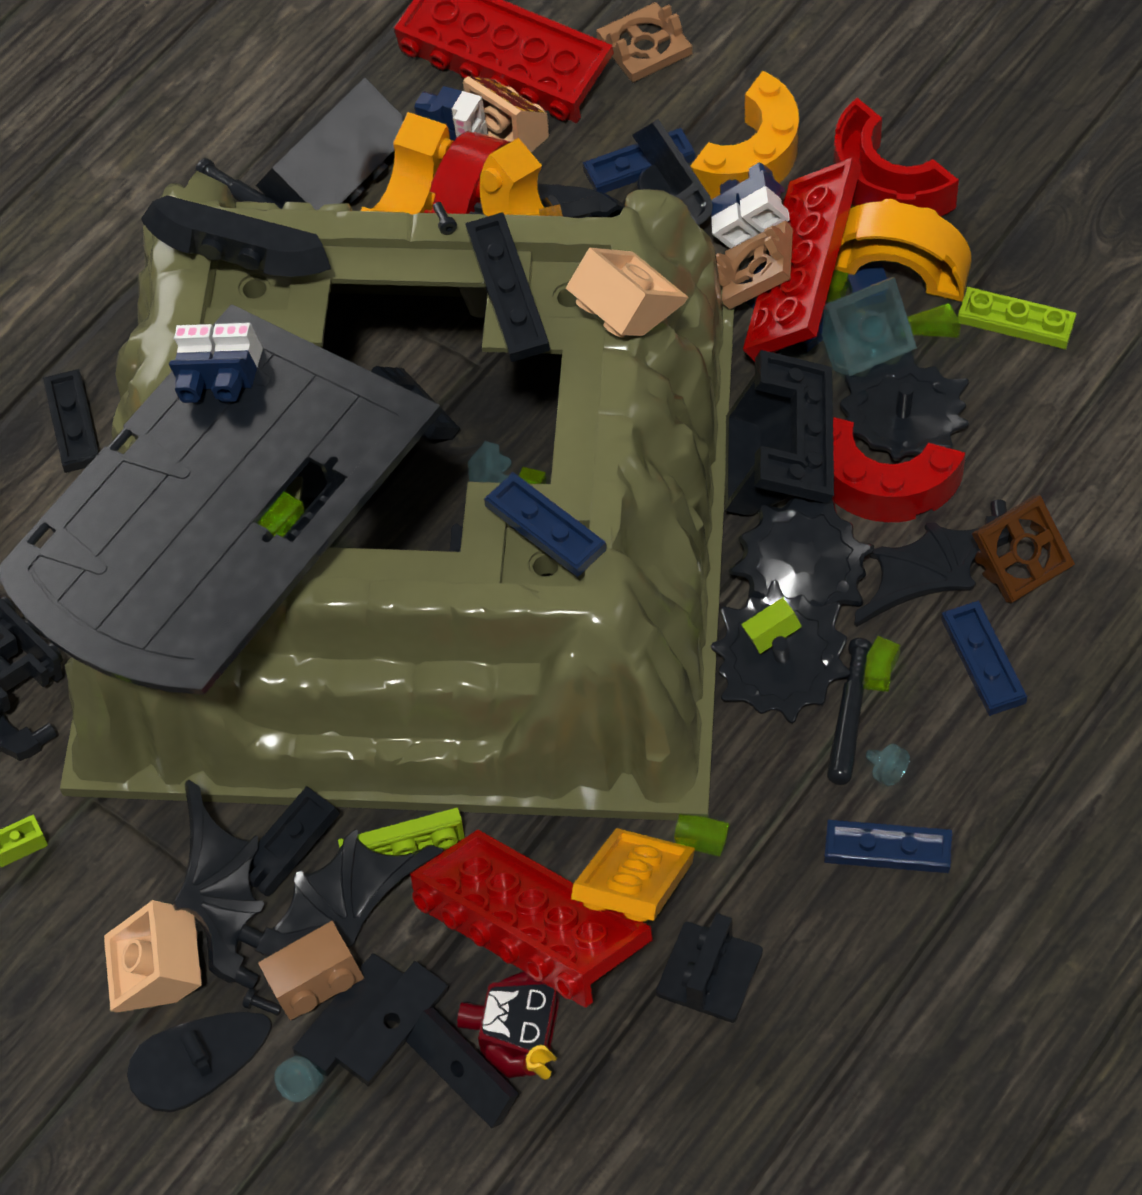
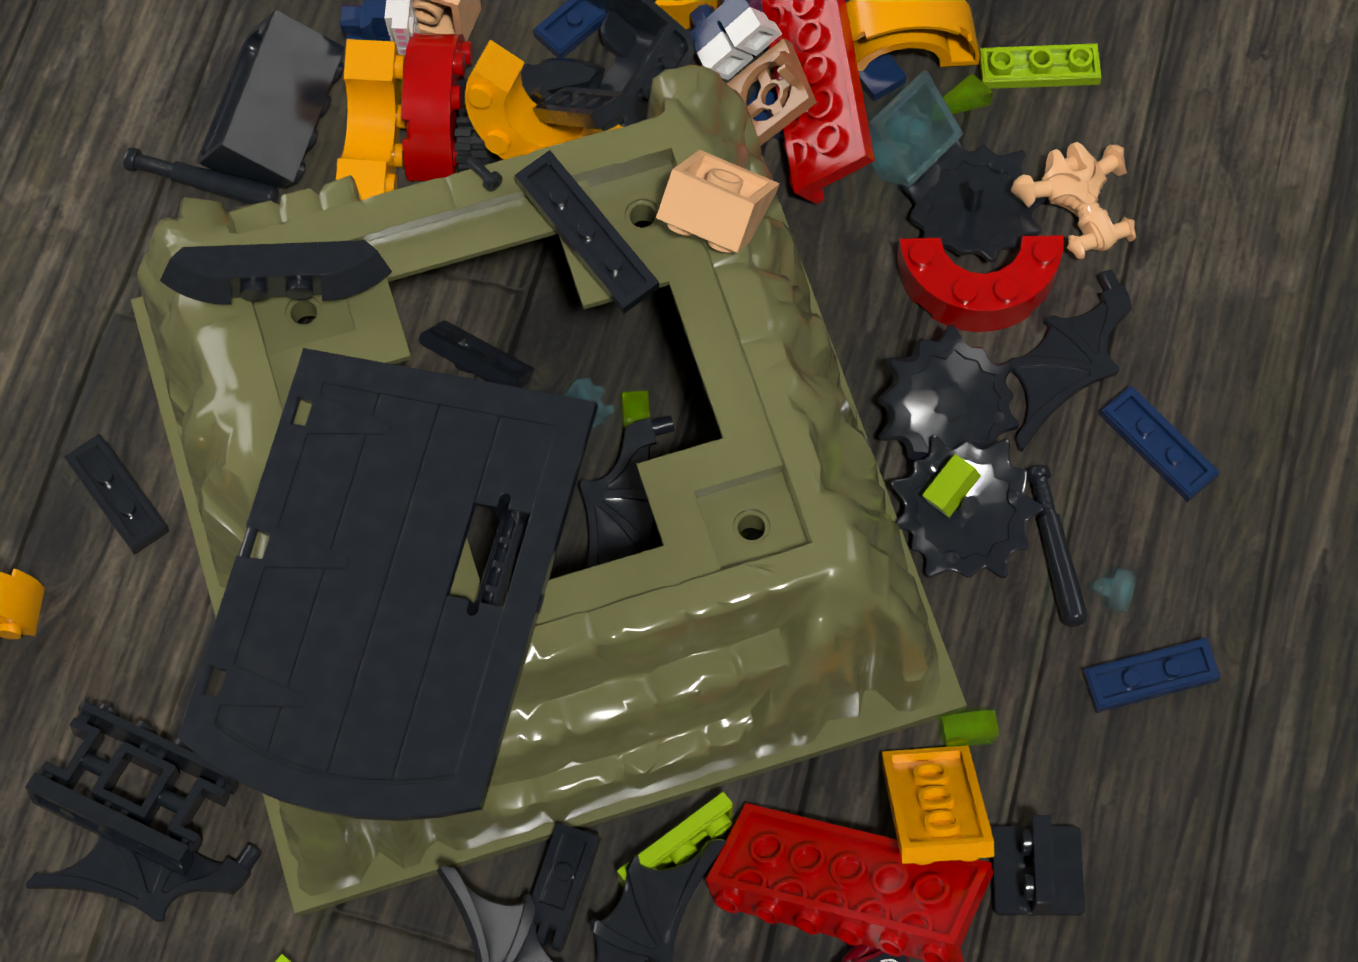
camera: 25 degrees left, 10 degrees up
dark blue hips [169,323,263,403] -> none
clear neon green piece [257,492,304,537] -> none
dark blue tile [484,472,607,577] -> none
black windscreen [725,350,834,515] -> none
clear neon green piece [864,636,901,692] -> none
reddish brown piece [972,495,1075,603] -> none
none -> light nougat piece [1011,142,1136,259]

